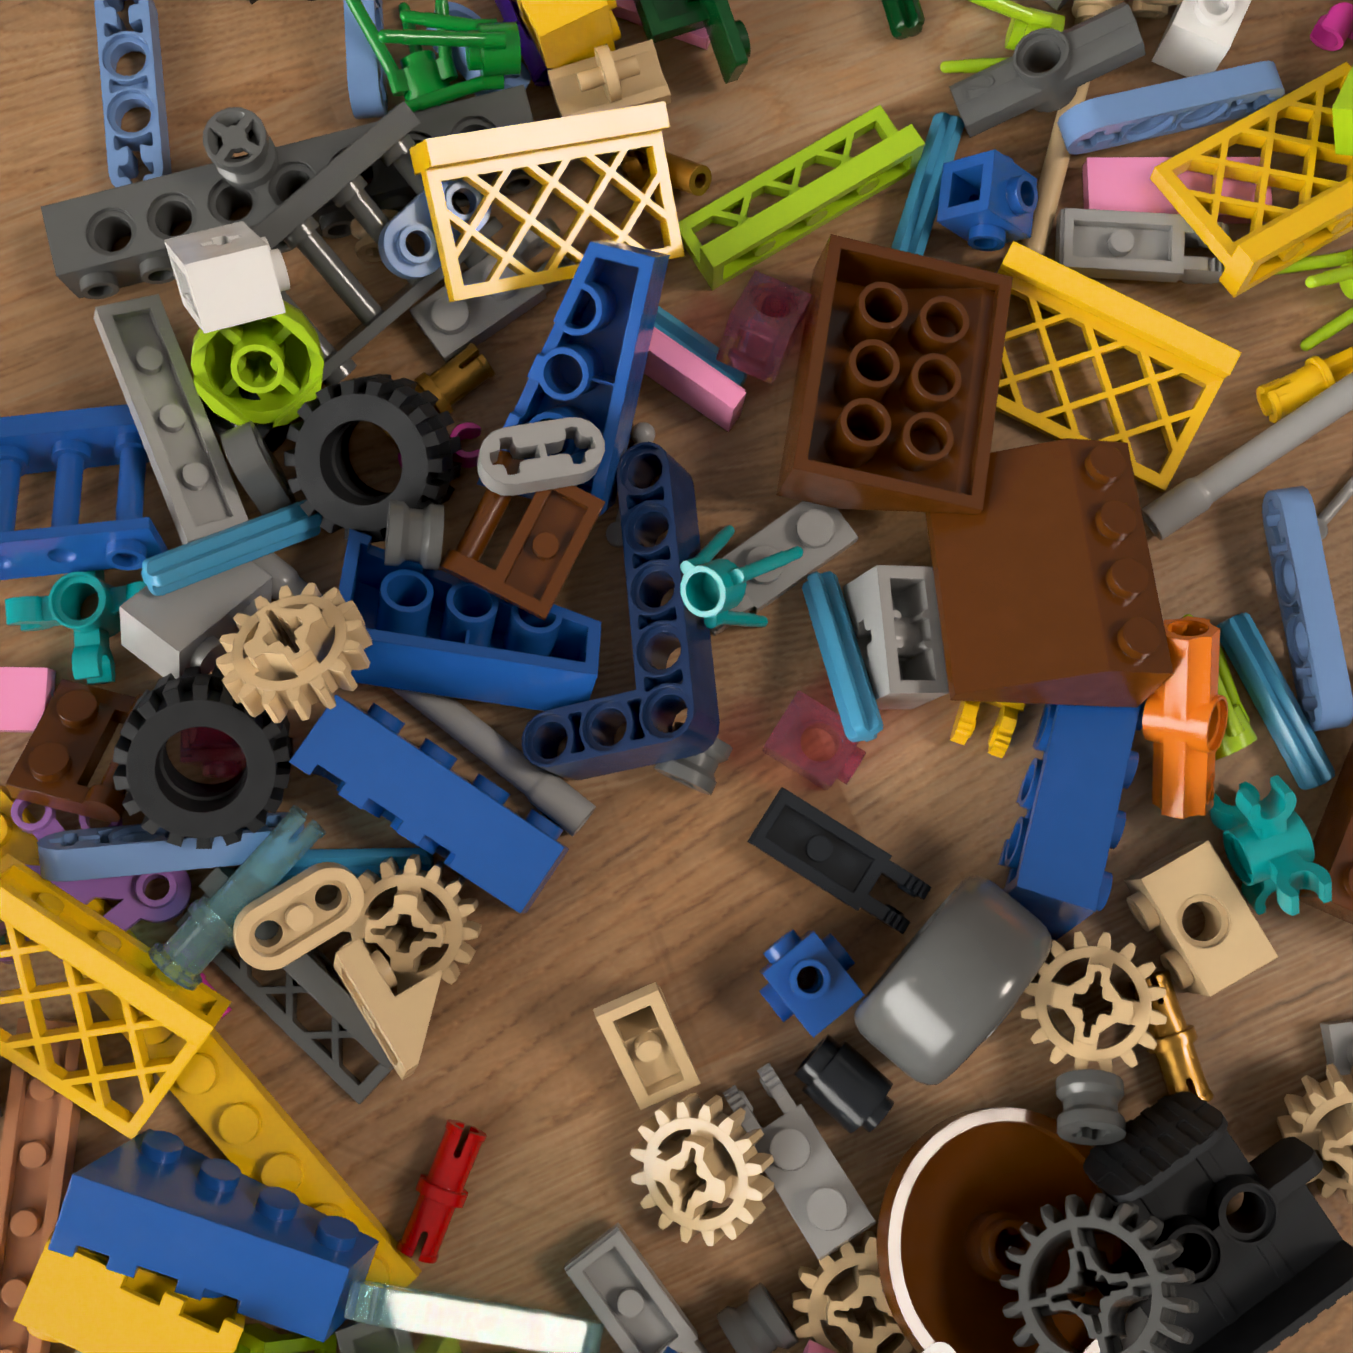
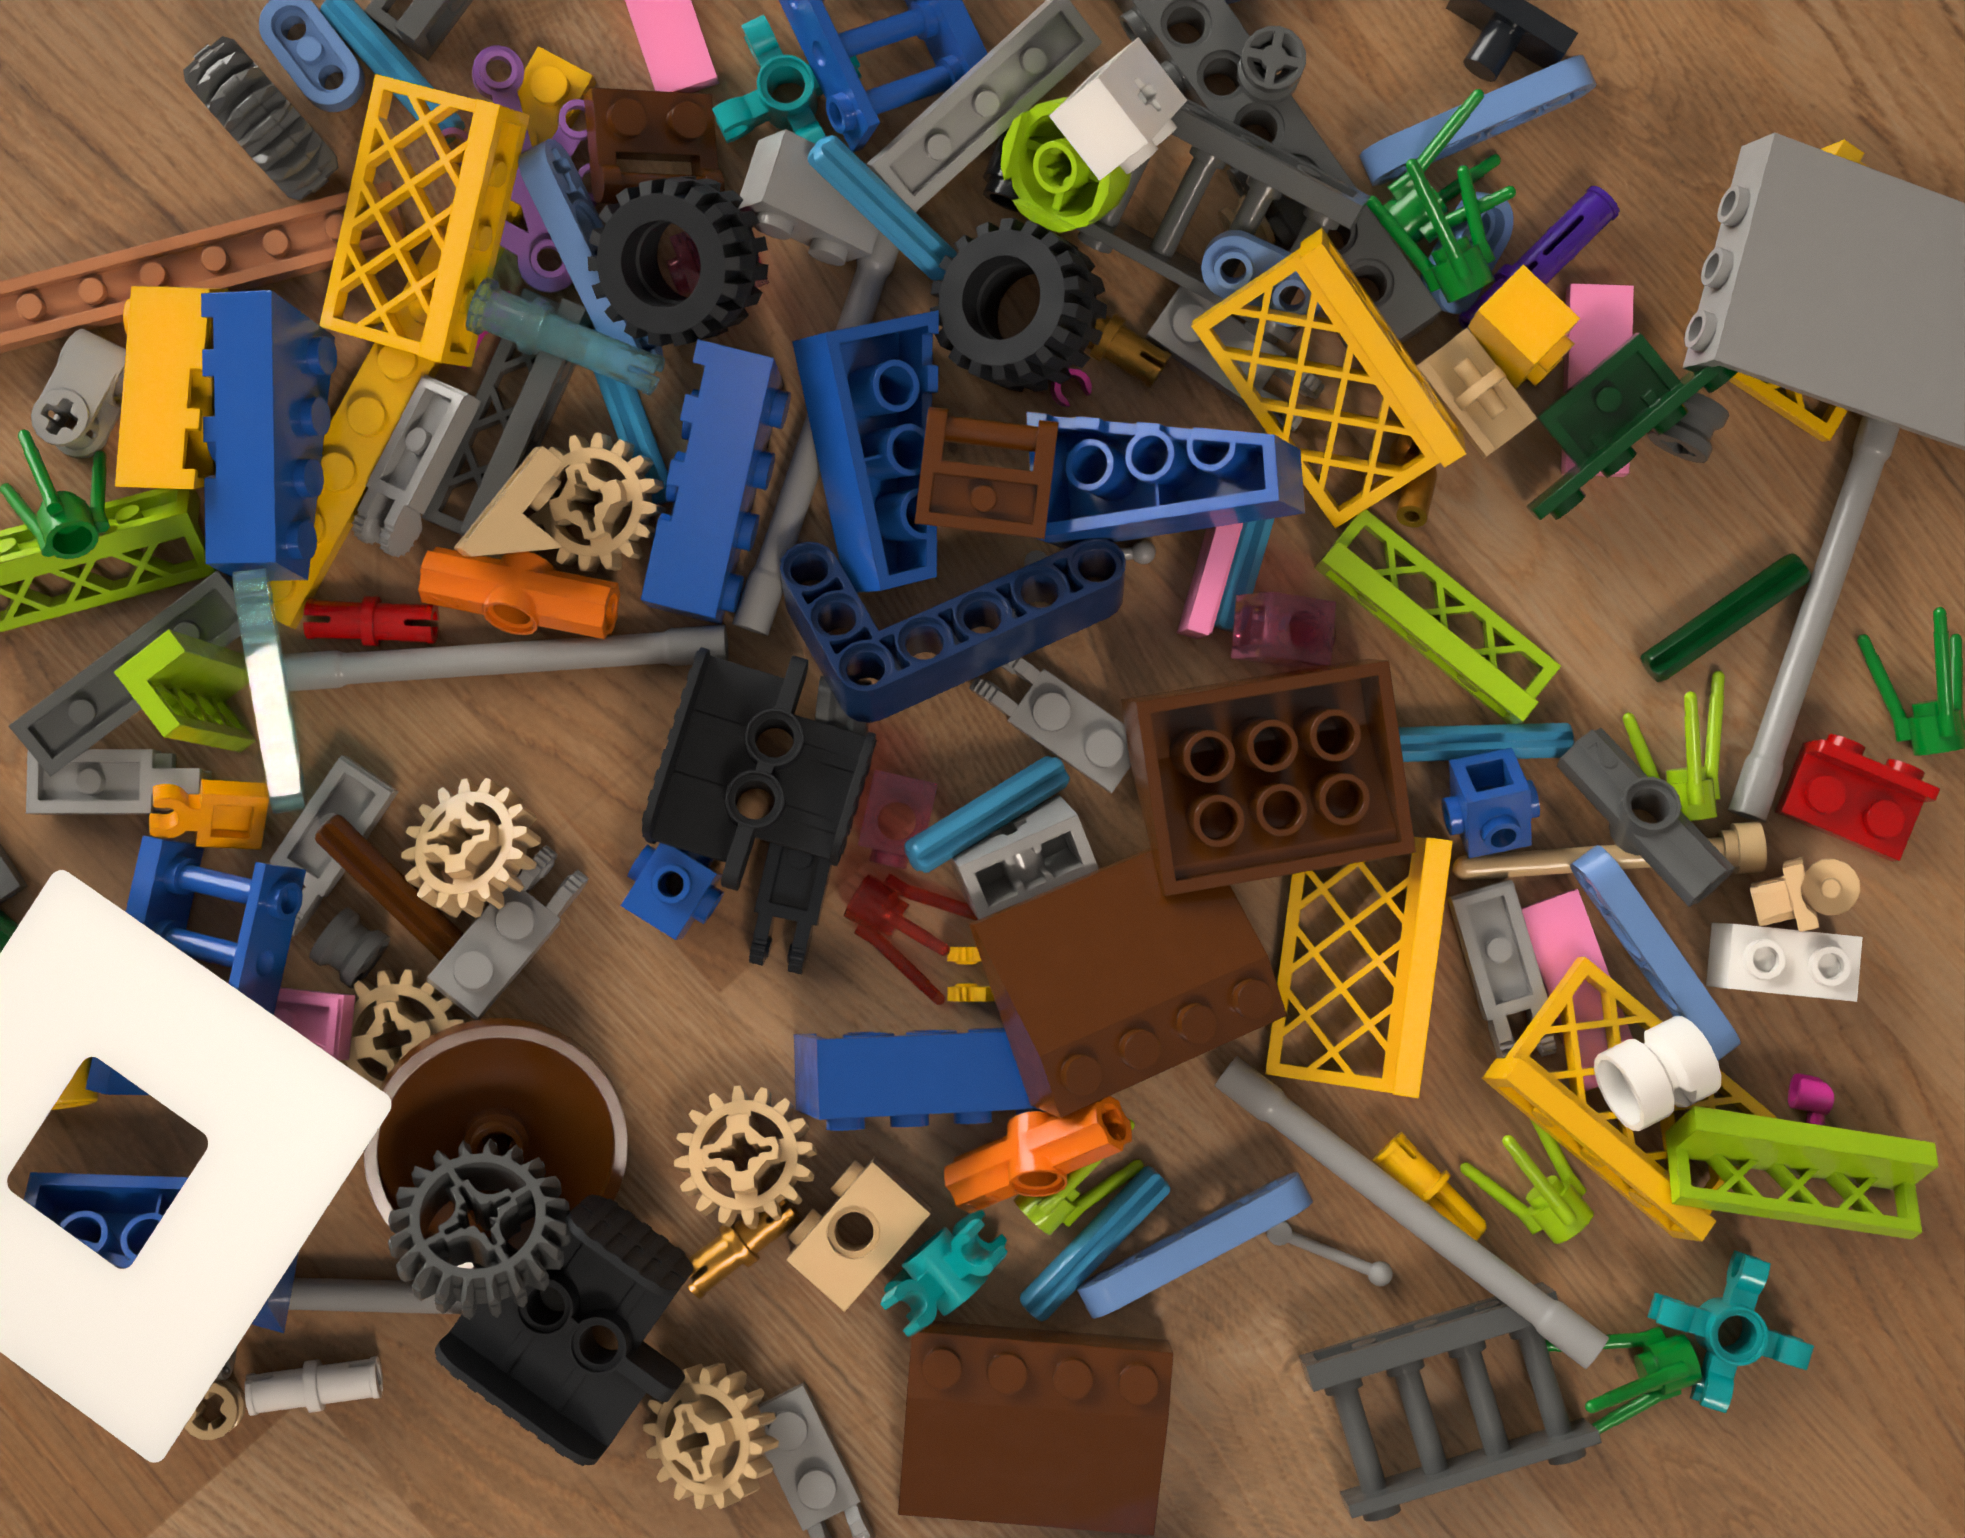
camera: 70 degrees right, 5 degrees up
tan gear [216,583,373,723] -> none
dark grey beam [220,421,296,515] -> none
tan plate [233,862,364,970] -> none
dark grey wheel [384,499,444,570] -> none
light grey beam [477,417,605,496] -> none
tan slope [593,982,701,1110] -> none
teal plant [680,525,803,629] -> none
black brick [794,1034,894,1134] -> none
dark grey wheel [854,875,1052,1085] -> none
dark grey wheel [1055,1069,1126,1145] -> none
none -> light grey piece [279,625,729,692]
none -> reddish brown axle [315,814,464,961]
none -> light grey hinge [351,375,481,558]
none -> orange piece [418,547,621,639]
none -> black piece [642,647,877,891]
none -> clear red plant [843,873,978,1005]
none -> white wheel [1594,1016,1721,1131]

